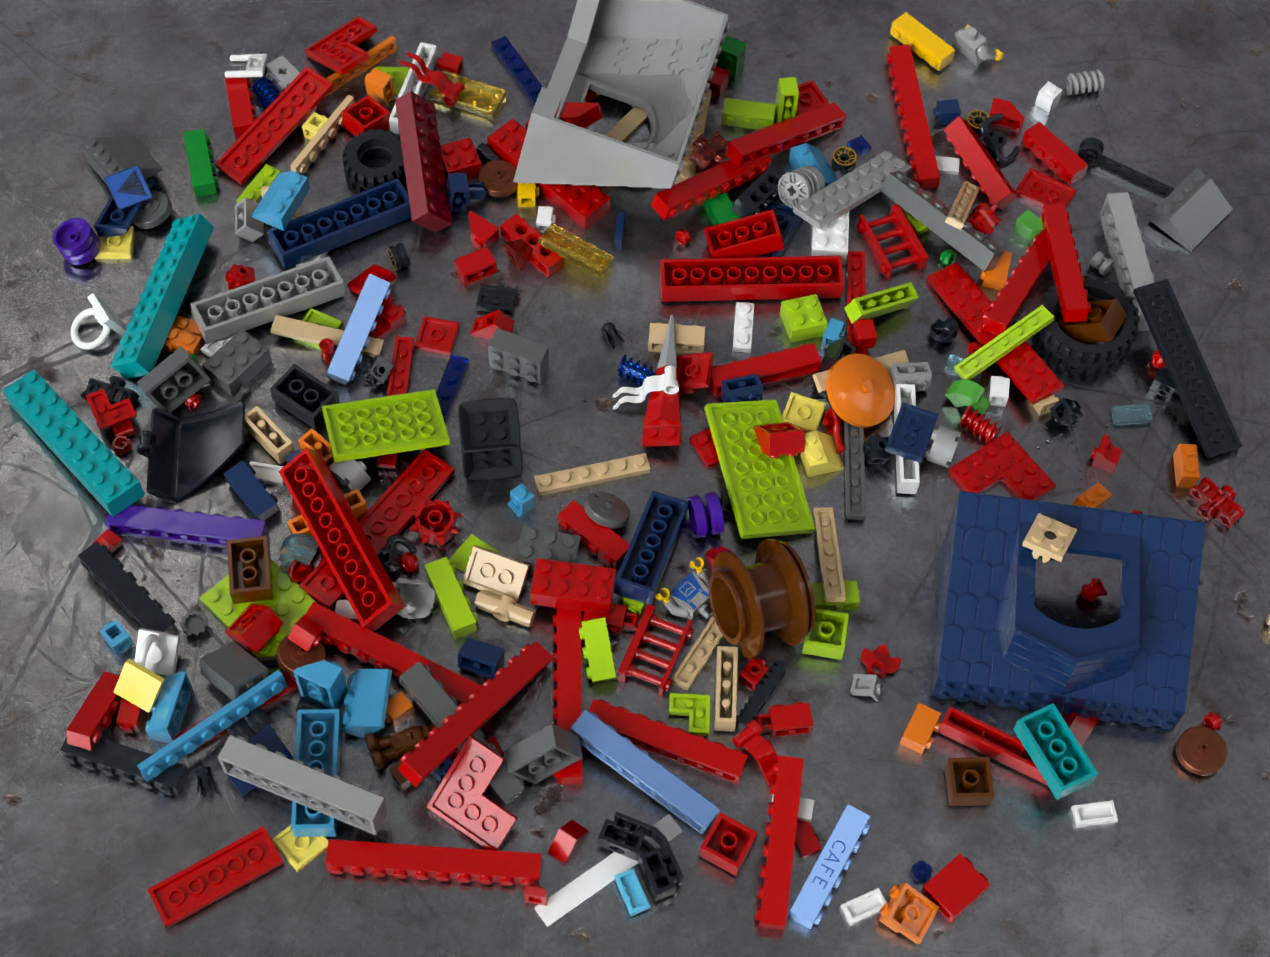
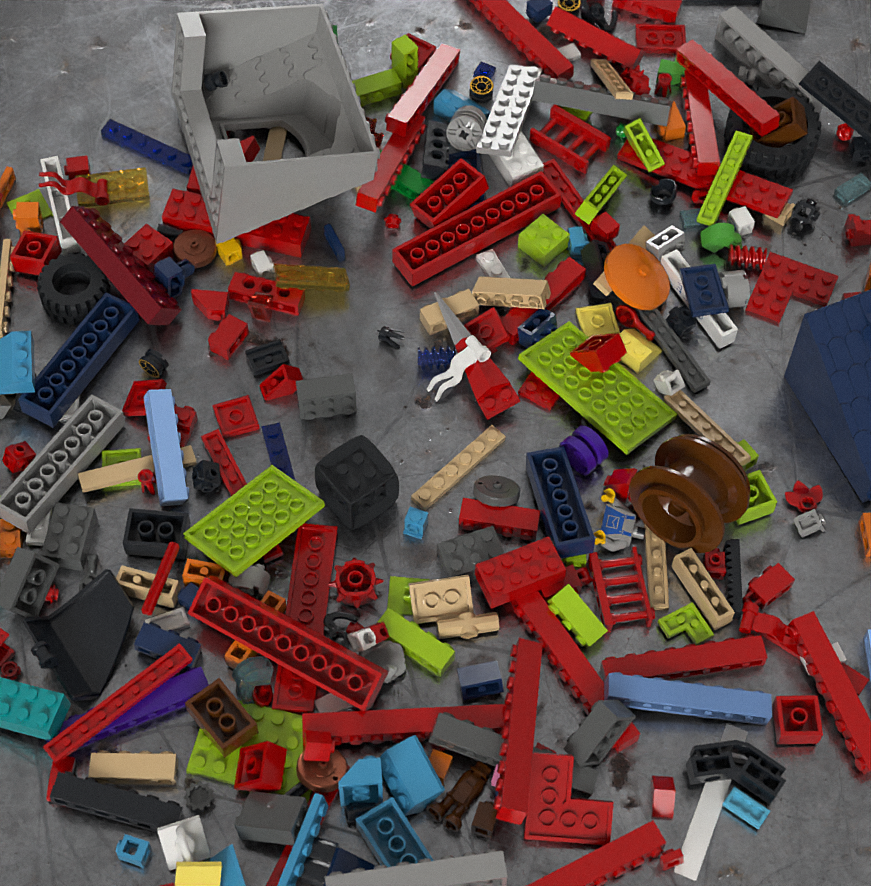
camera: 30 degrees left, 0 degrees up
none -> red plate [43,643,193,765]
none -> tan brick [89,750,178,785]
none -> red axle [141,542,180,616]
none -> black wheel [204,70,228,91]
none -> white leg [347,621,390,652]
none -> tan brick [472,277,551,309]
none -> lime slope [623,118,665,173]
none -> white brick [653,370,685,396]
none -> red piece [654,73,672,98]

